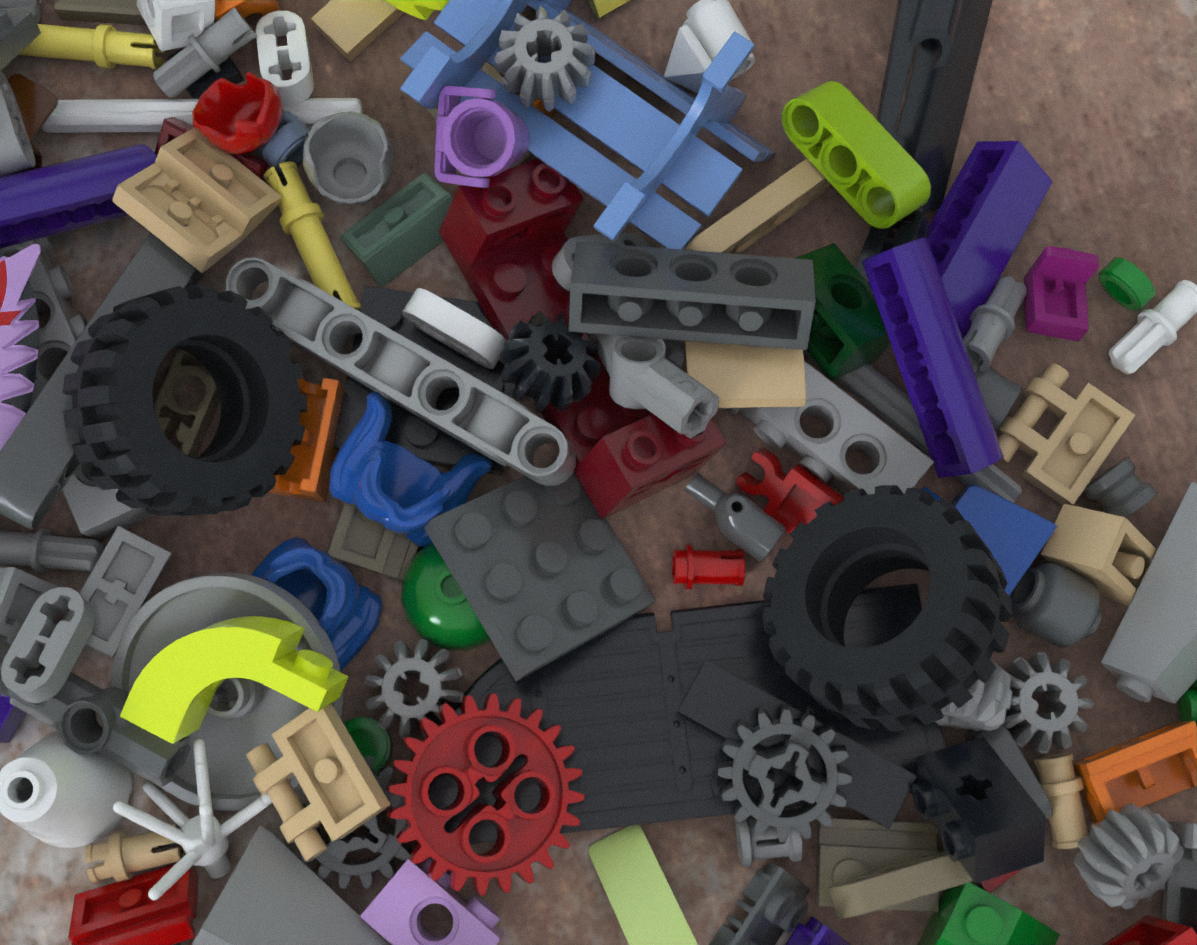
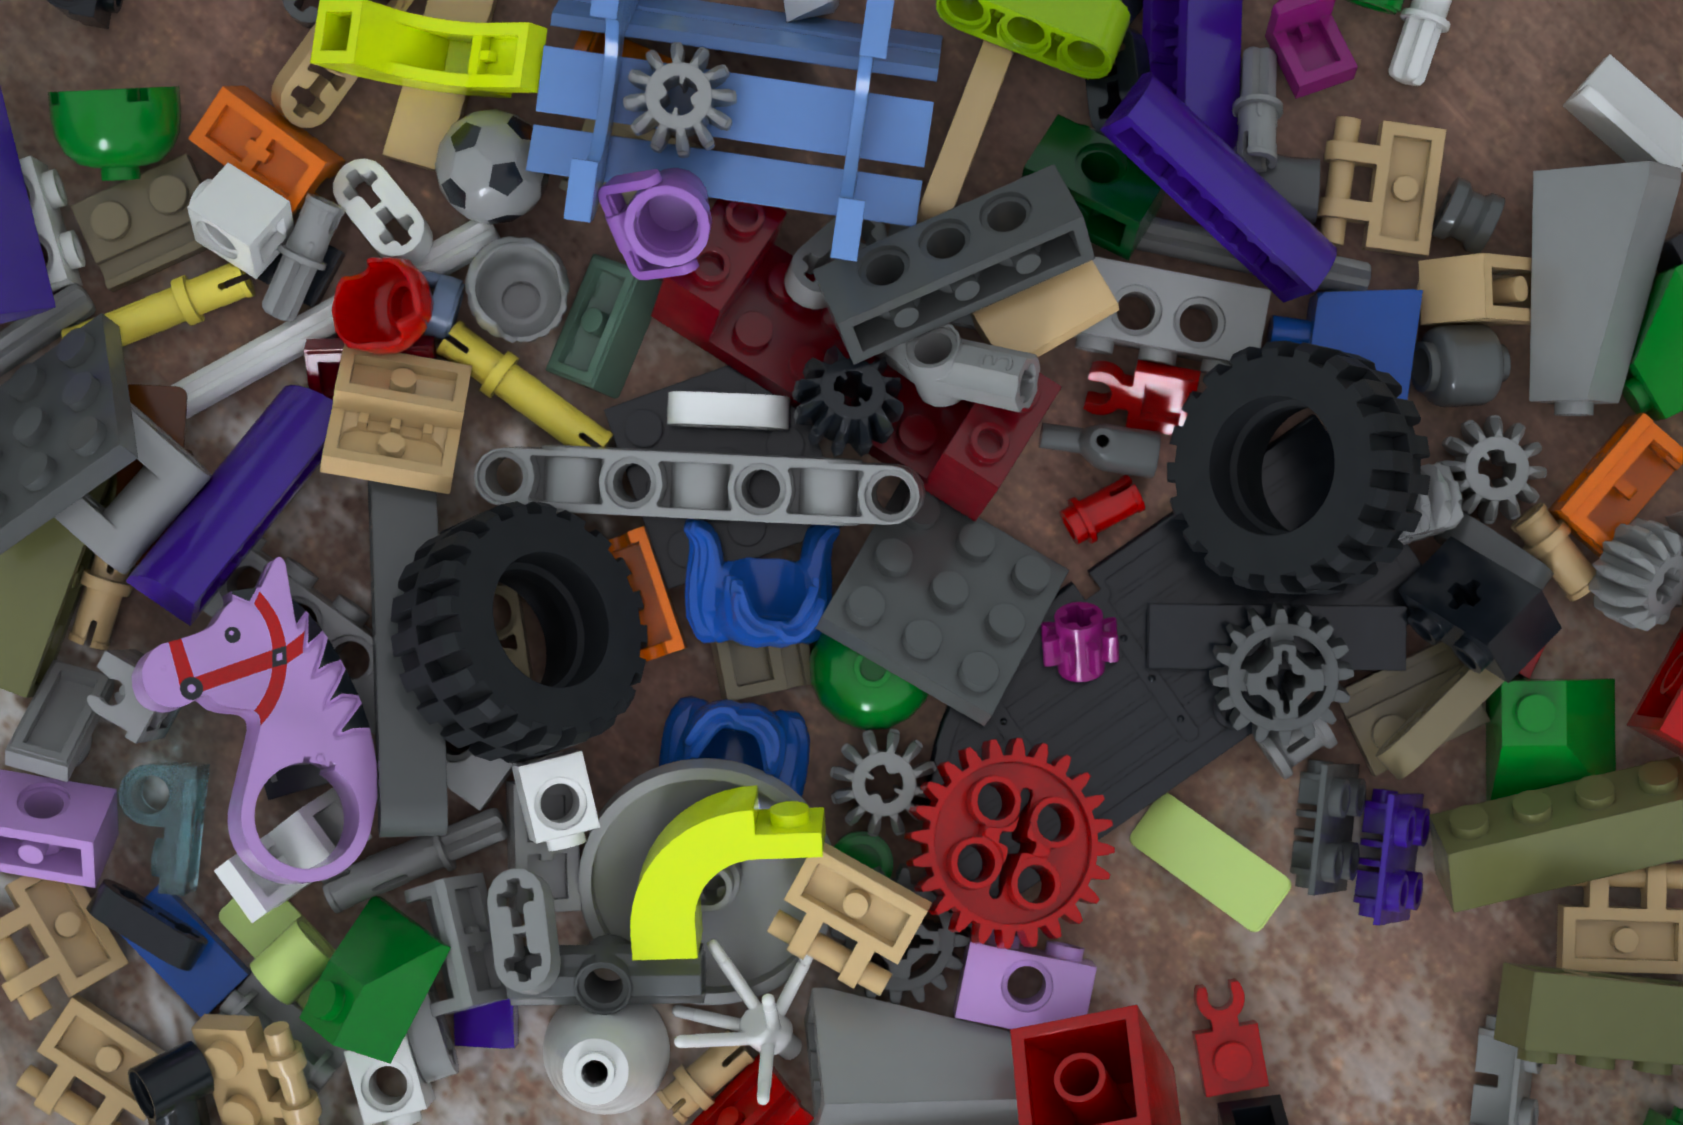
camera: 30 degrees left, 10 degrees up
none -> light grey piece [435,109,549,225]
none -> white brick [511,748,600,851]
none -> magenta gear [1041,602,1119,682]

